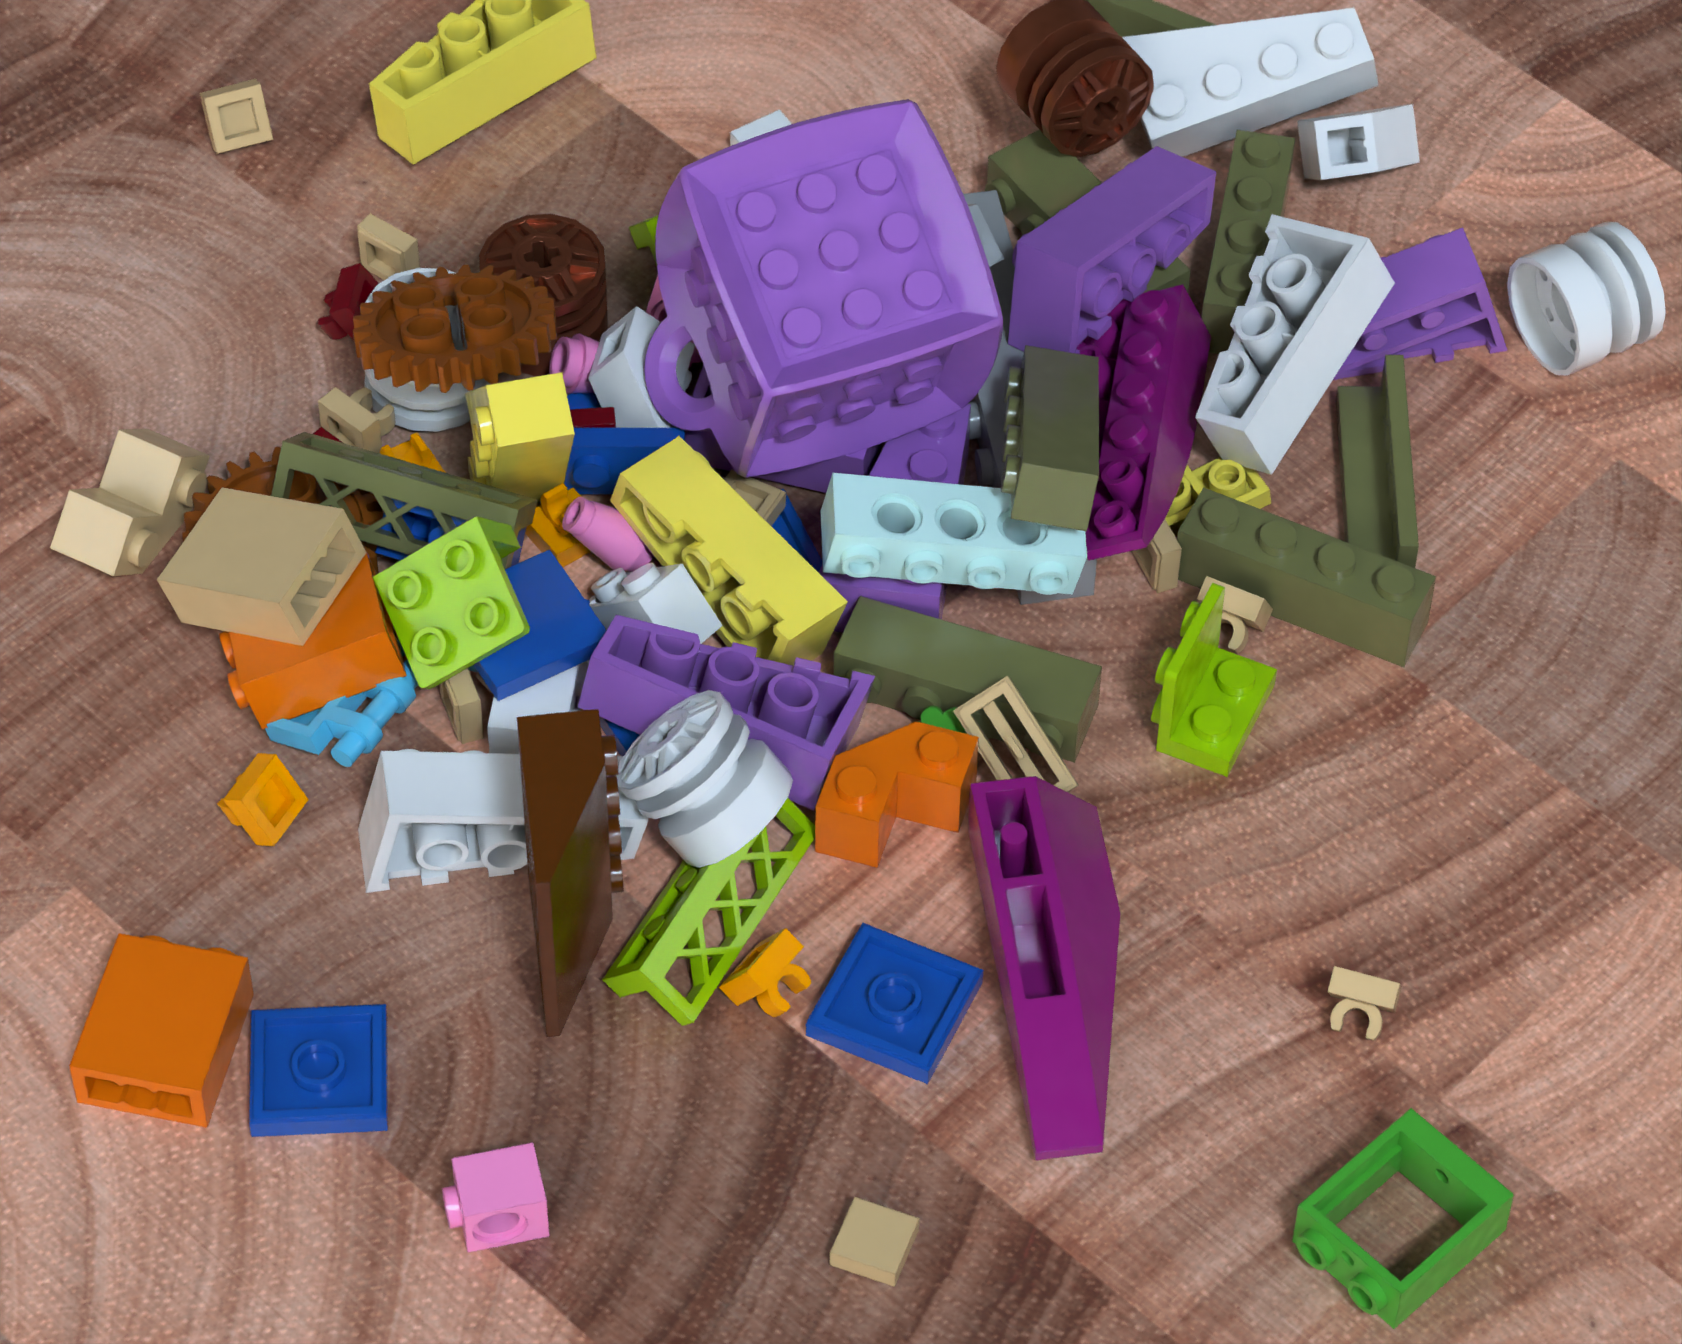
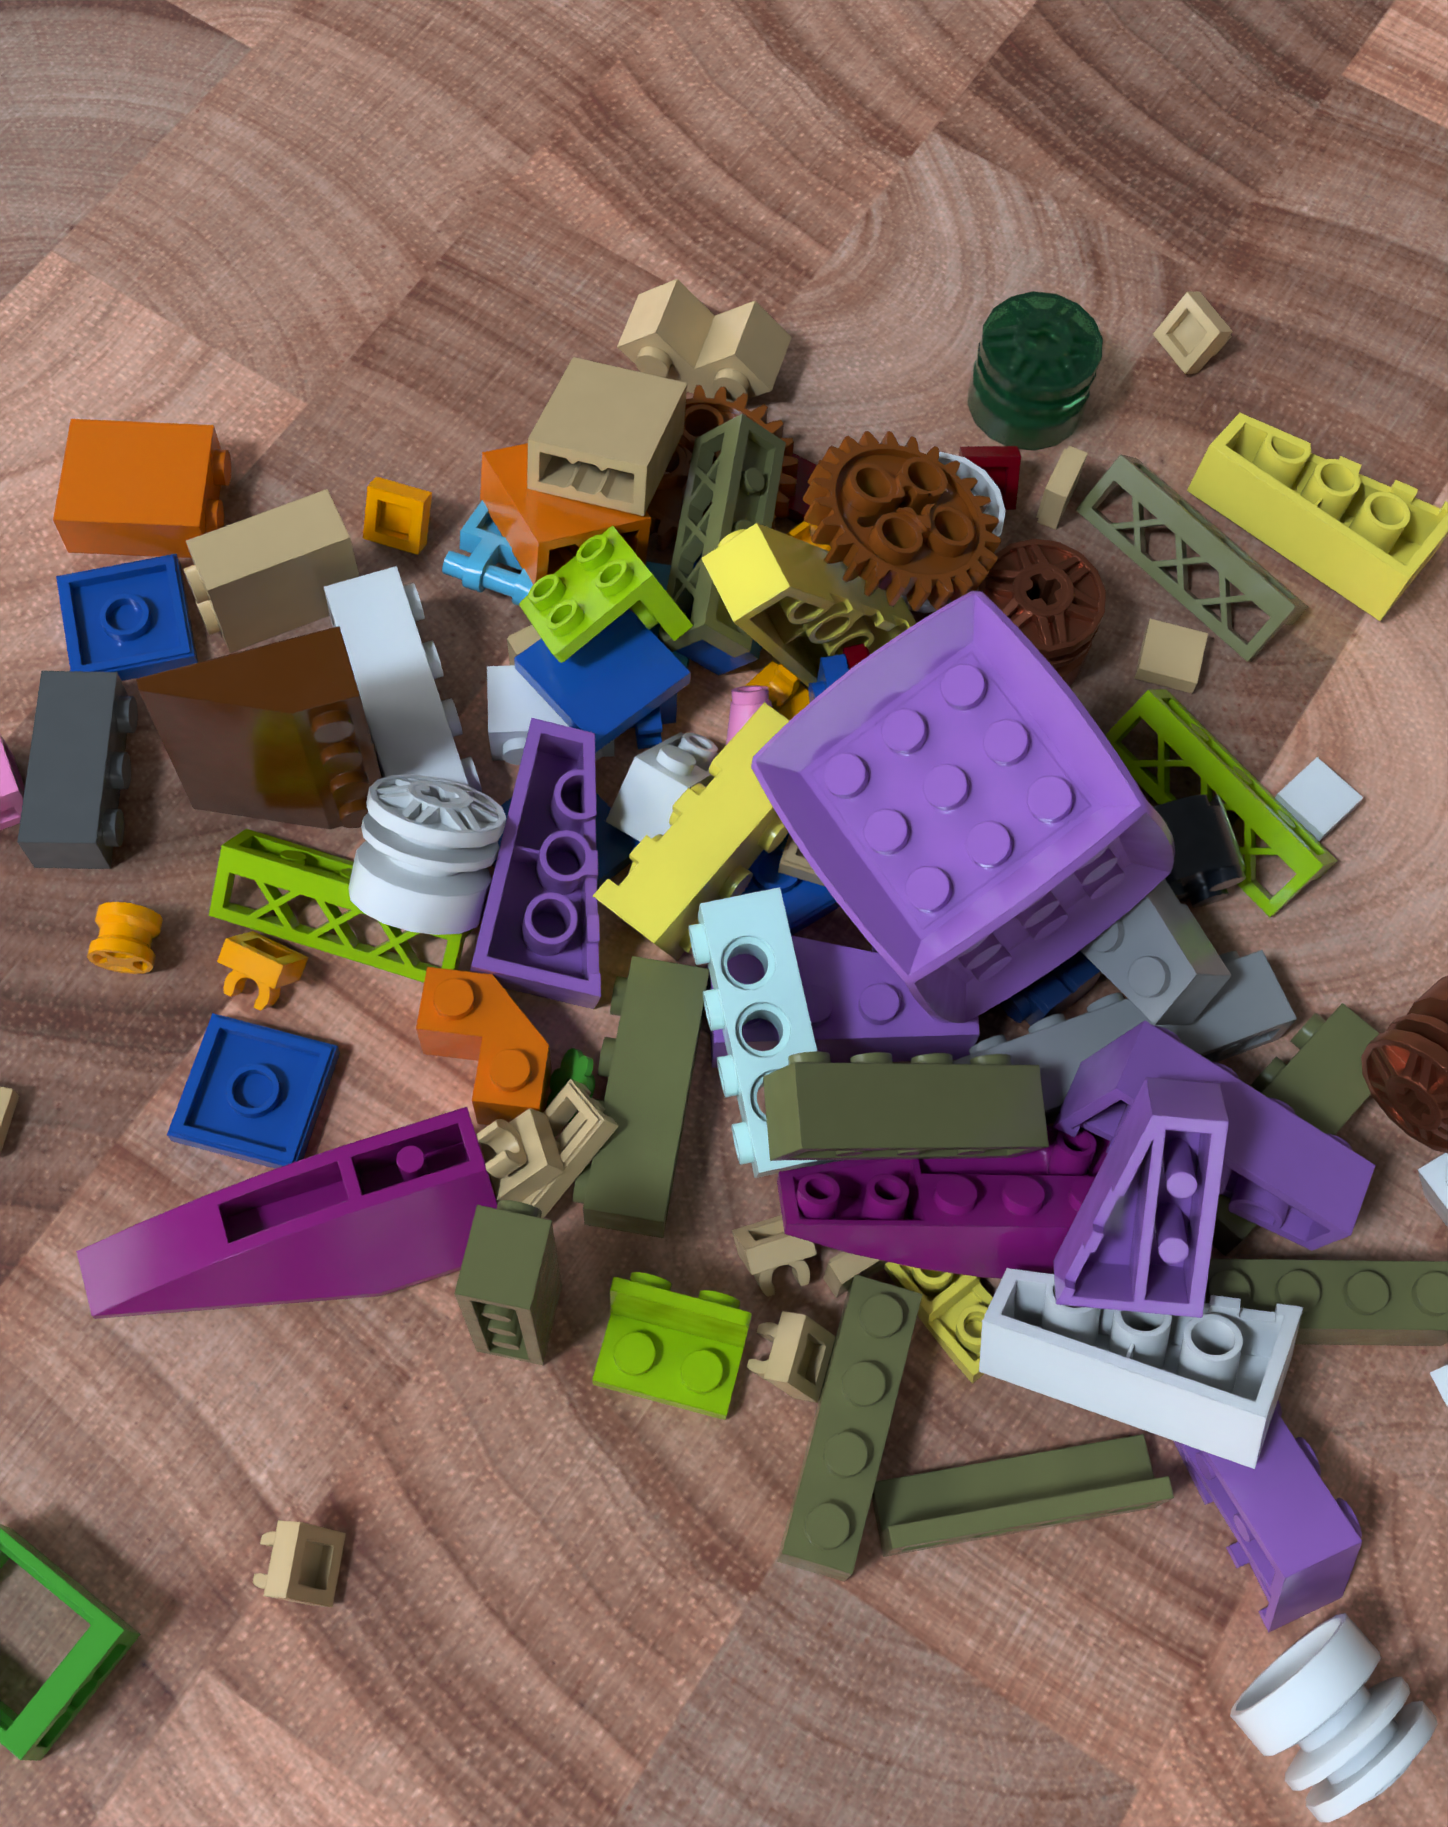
camera: 75 degrees right, 15 degrees up
none -> dark grey brick [17,671,138,869]
none -> light orange wheel [87,902,163,974]
none -> tan brick [183,489,359,653]
none -> olive brick [454,1200,562,1366]
none -> tan tile [476,1108,565,1202]
none -> tan tile [732,1215,817,1297]
none -> clear green wheel [967,291,1103,451]
none -> medium lavender wedge [1053,1077,1229,1318]
none -> olive fence [1076,454,1308,662]
none -> tan tile [1134,618,1208,694]

